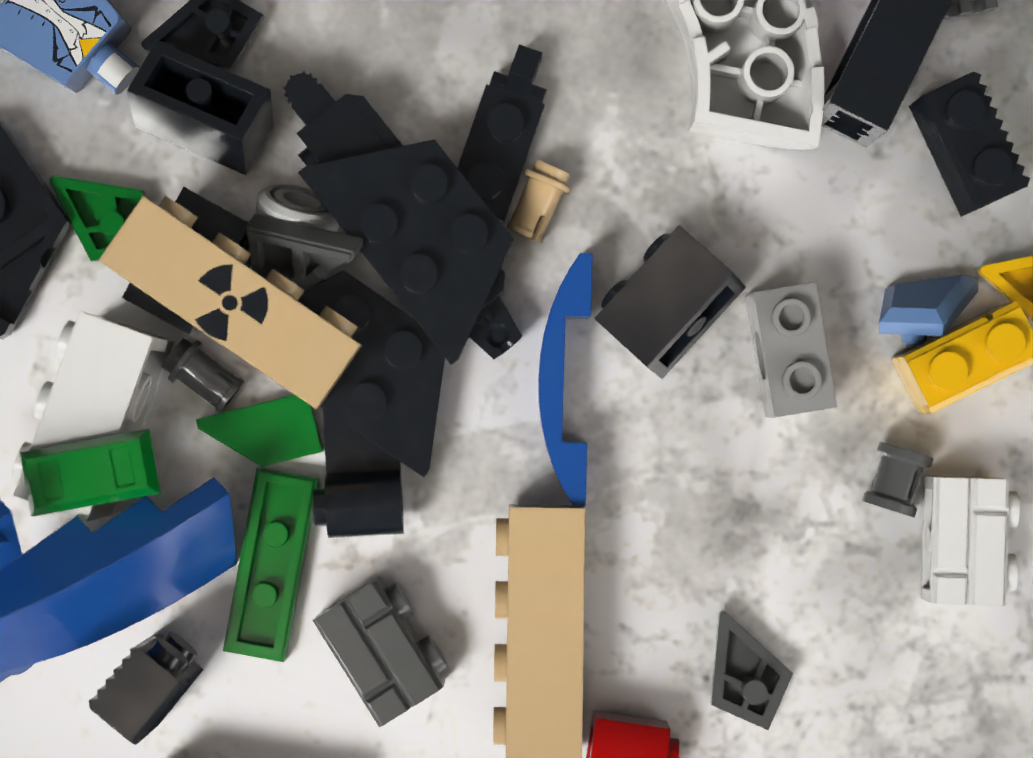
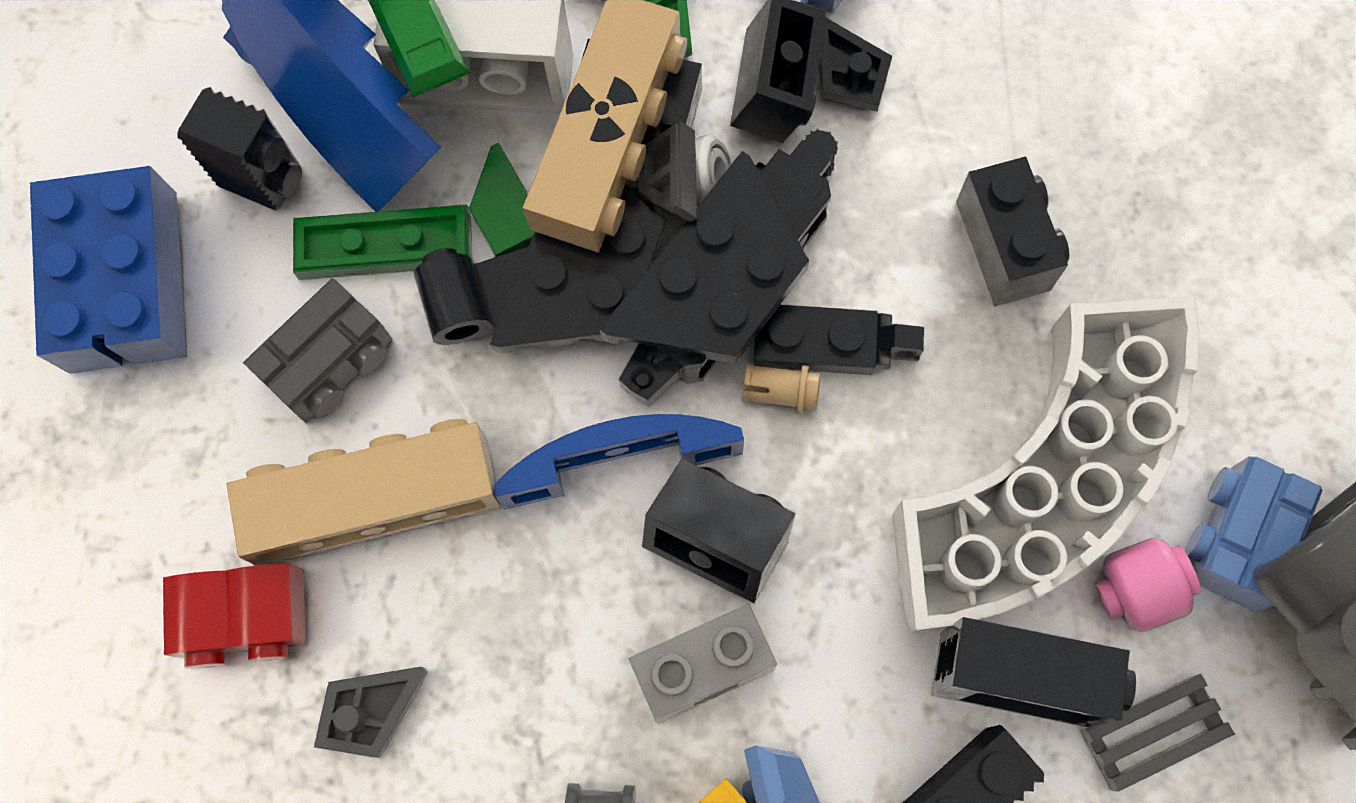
camera: 80 degrees right, 15 degrees down
dark grey pin [161,338,245,413] -> none

